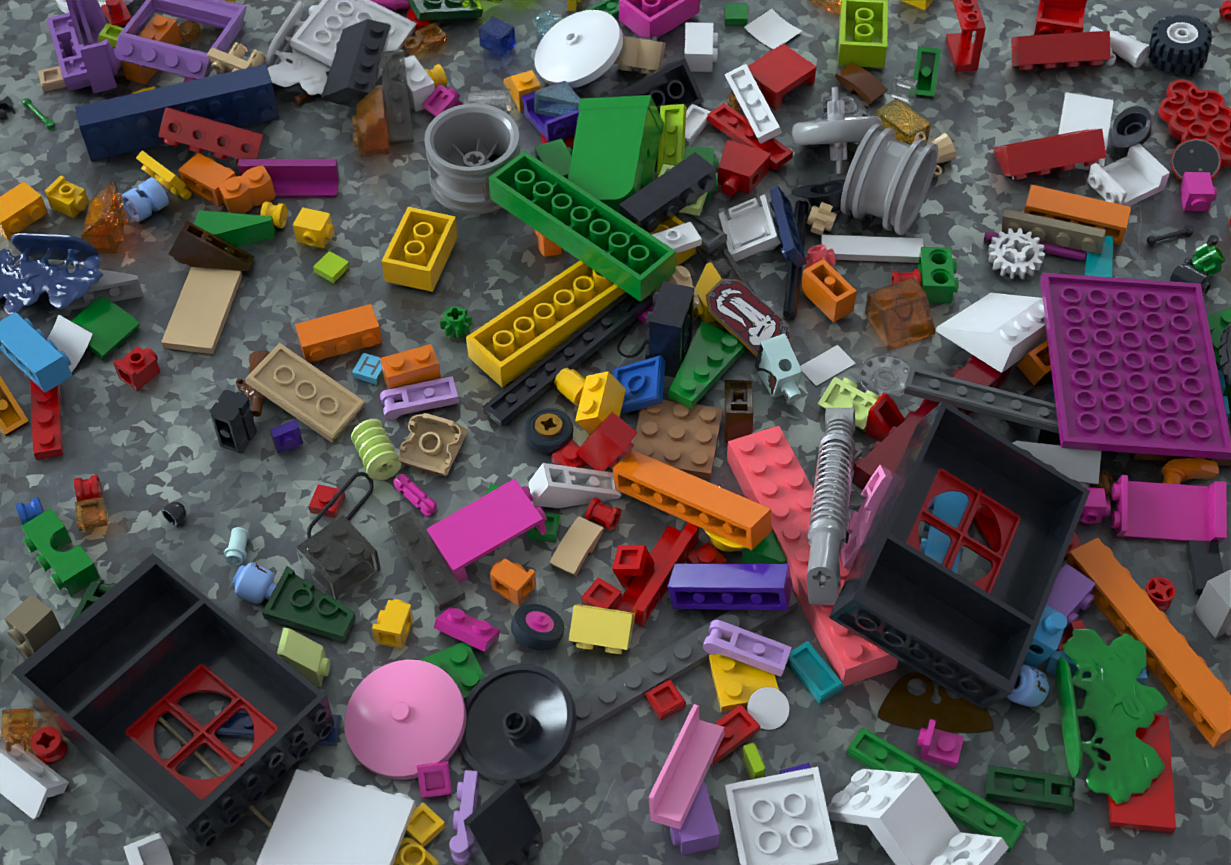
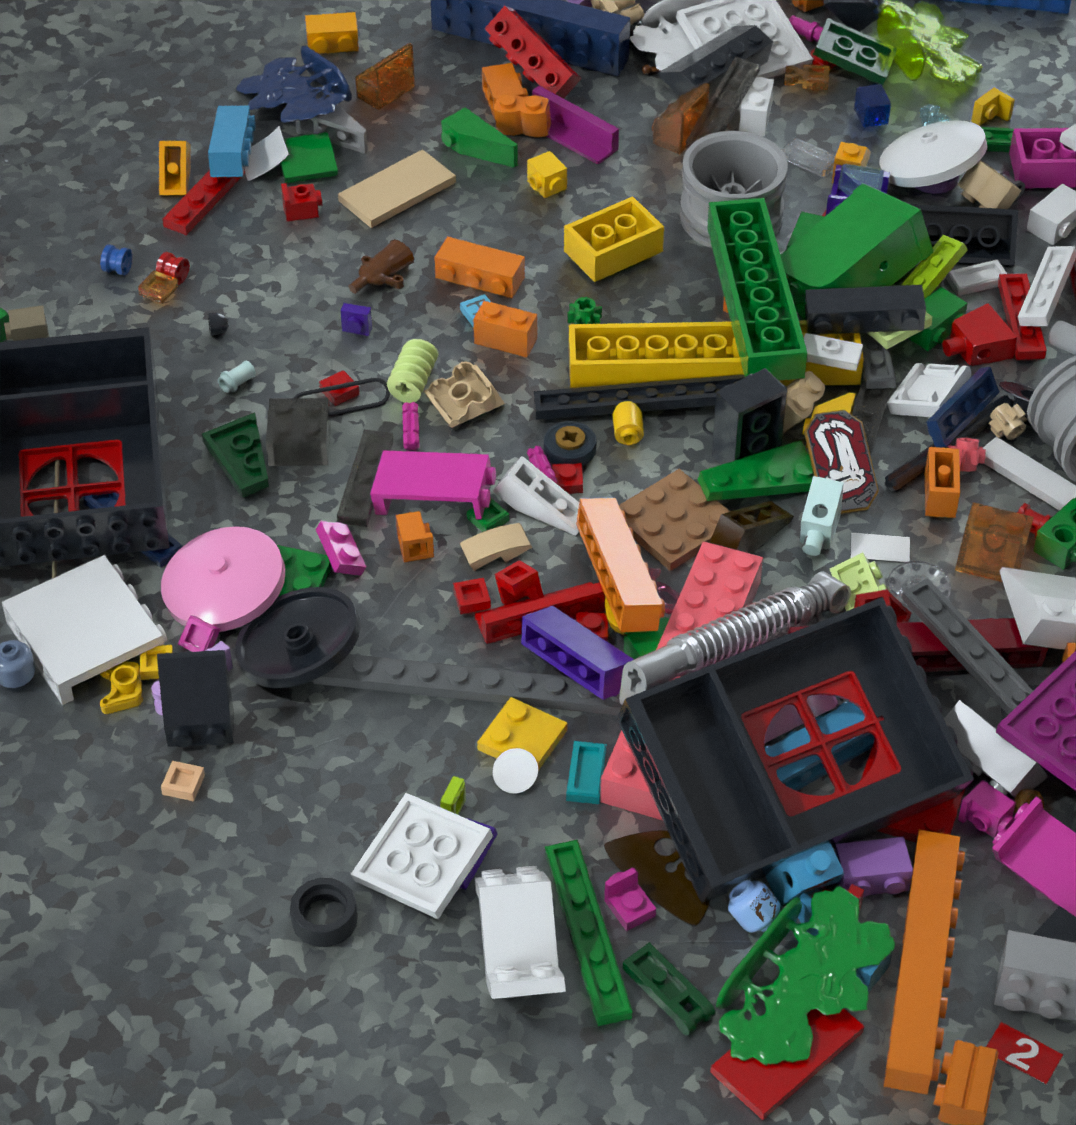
camera: 40 degrees right, 5 degrees down
green arch [21,508,101,597] -> none
yellow brick [45,175,89,218] -> none
light blue wheel [121,177,169,223] -> none
yellow plate [136,151,191,200] -> none
dark brown slope [168,220,255,271] -> none
black brick [209,390,257,453] -> none
light blue head [232,562,277,605] -> none
tan tile [246,343,365,443] -> none
yellow wheel [260,201,288,228] -> none
yellowish green slope [277,628,330,687] -> none
lime tile [313,251,350,283] -> none
yellow brick [372,599,414,649] -> none
lavender plate [380,376,459,420] -> none
dark pink bracket [422,84,463,117] -> none
yellow wheel [424,64,448,89] -> none
black wheel [511,604,564,651] -> none
light yellow brick [569,604,635,654] -> none
yellow brick [575,371,626,435] -> none
red brick [576,412,637,471] -> none
red bush [585,497,622,531] -> none
blue tile [613,356,665,414] -> none
red tile [645,679,686,721] -> none
bright pink panel [649,704,725,830] -> none
medium lavender brick [670,780,720,855] -> none
lavender plate [703,620,792,677] -> none
red plate [711,704,760,766] -> none
red wheel [1145,576,1176,612] -> none
none -> dark pink axle [527,446,557,483]

